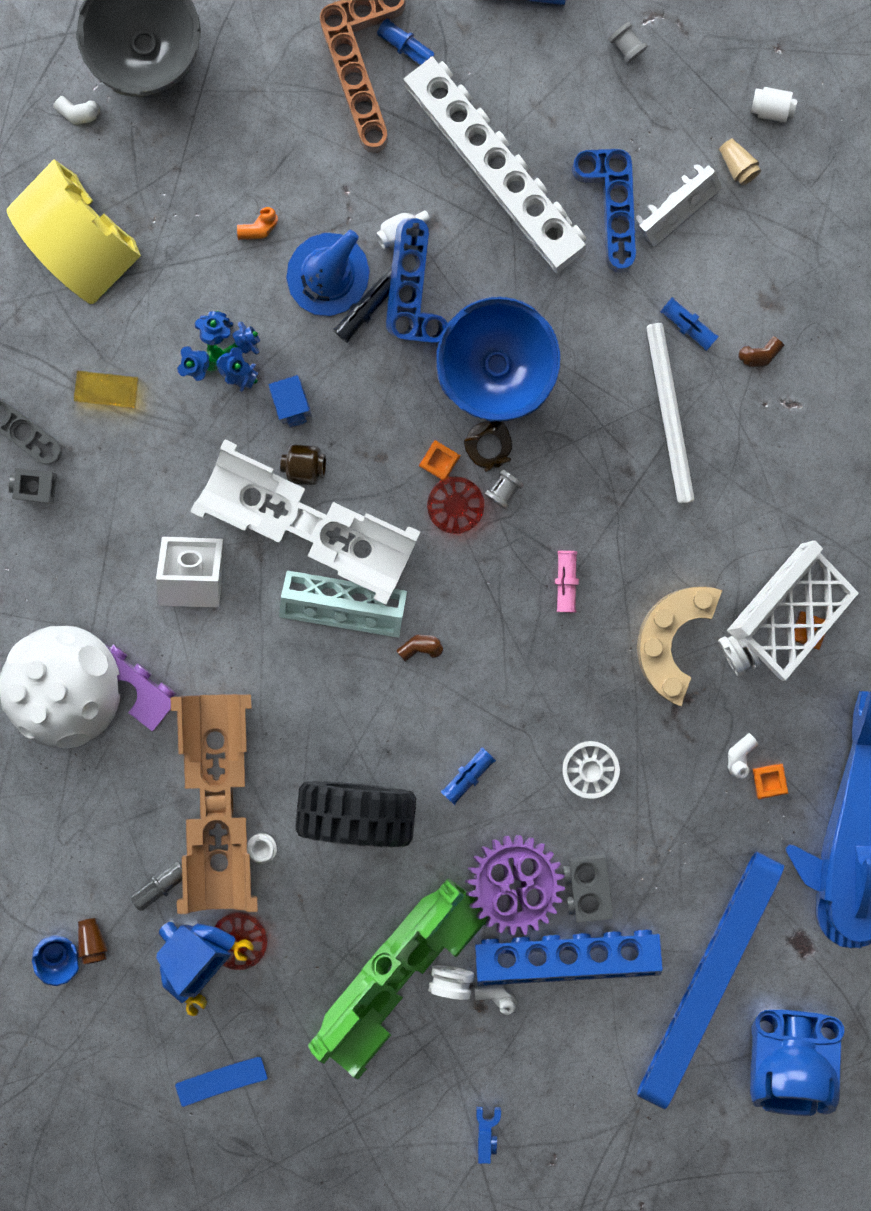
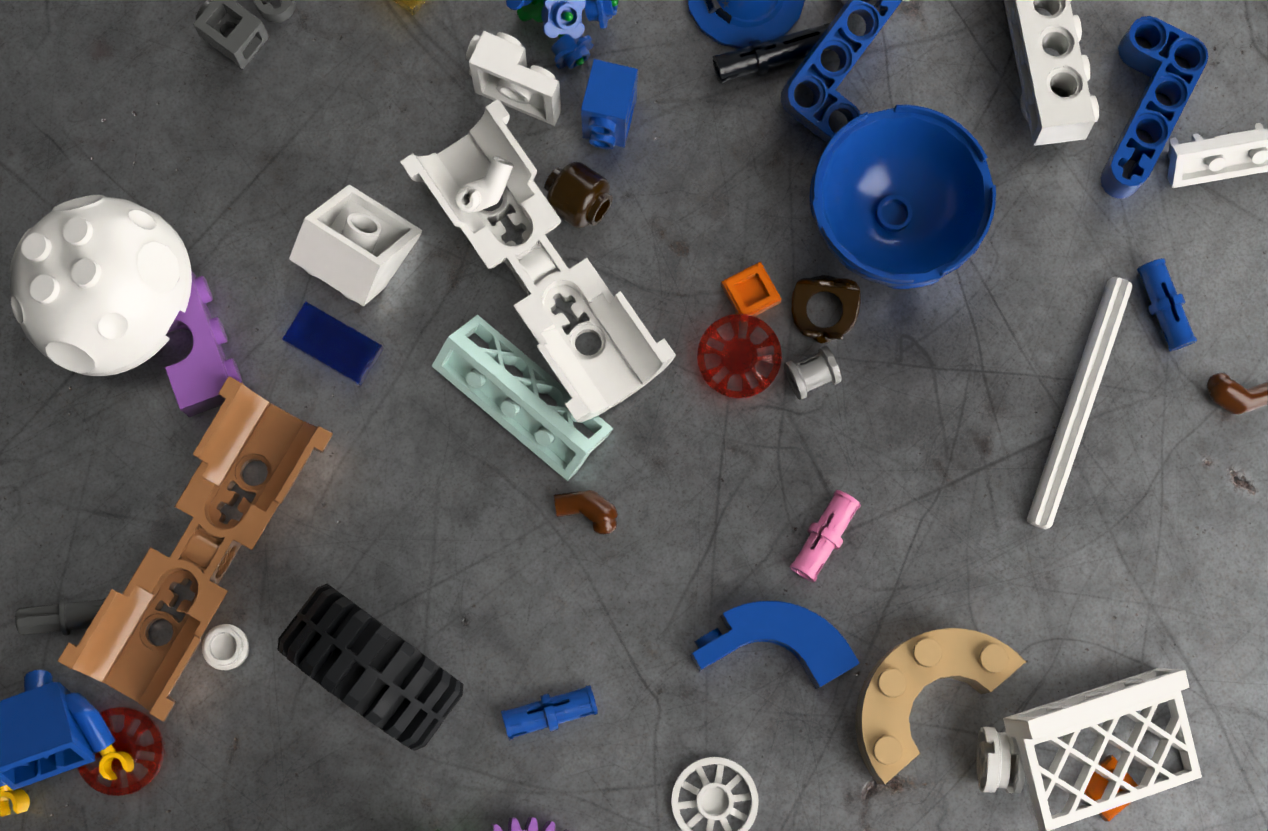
camera: 35 degrees right, 10 degrees down
none -> clear blue tile [282,302,384,386]
none -> white arm [455,157,514,213]
none -> white plate [466,31,562,126]
none -> blue arch [690,601,860,689]

